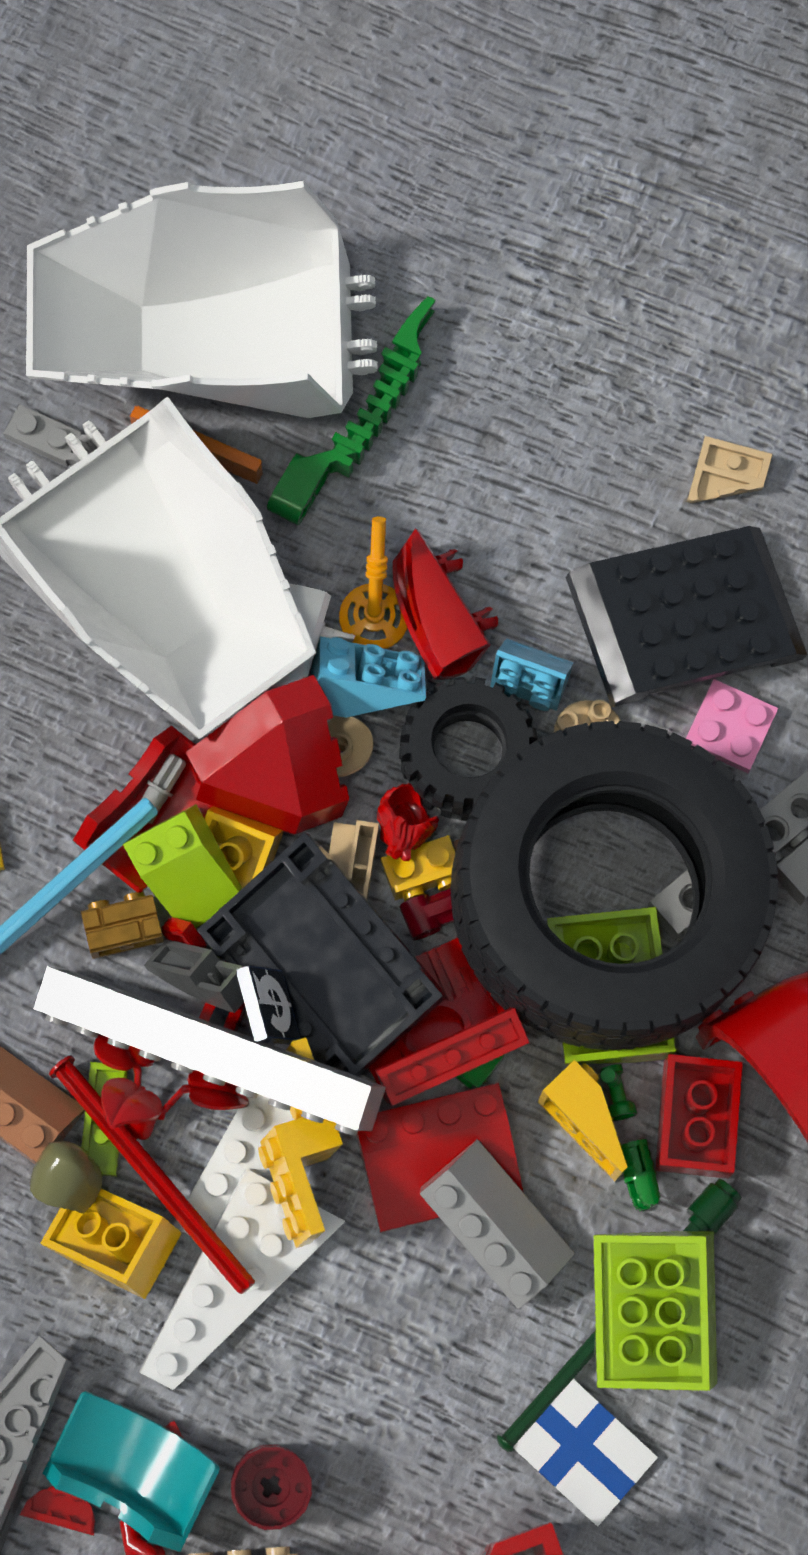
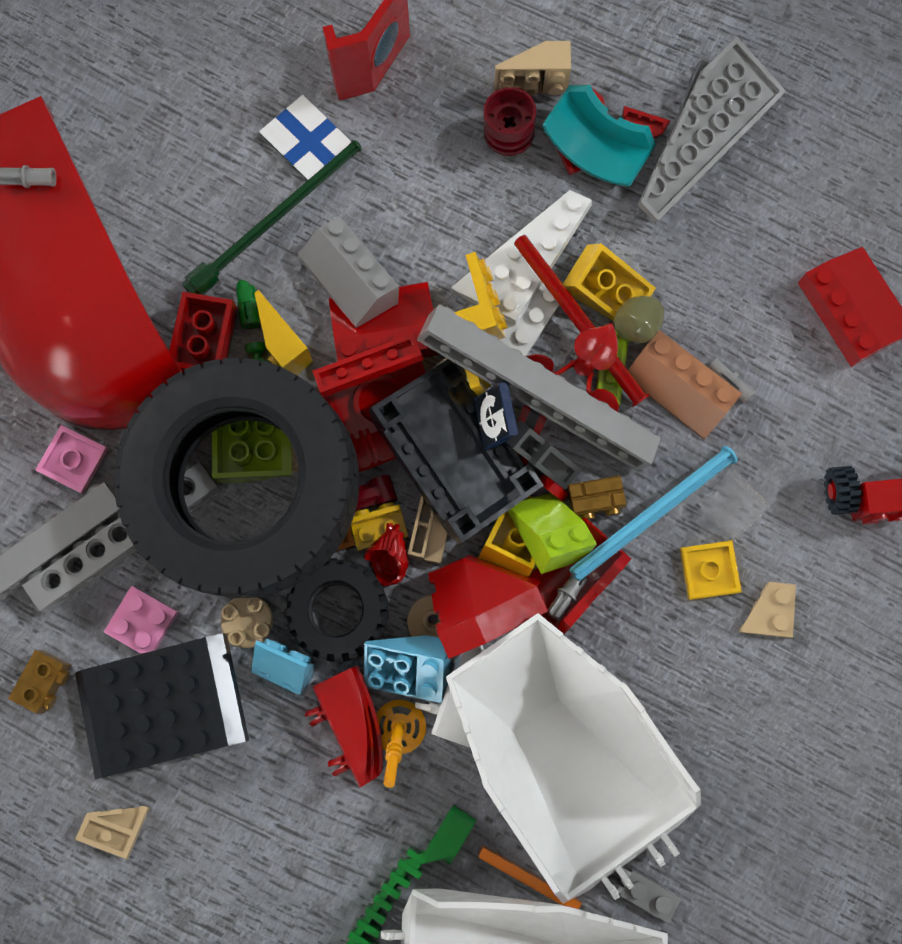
camera: 170 degrees left, 5 degrees up
lime slope [594,1231,718,1391] -> none

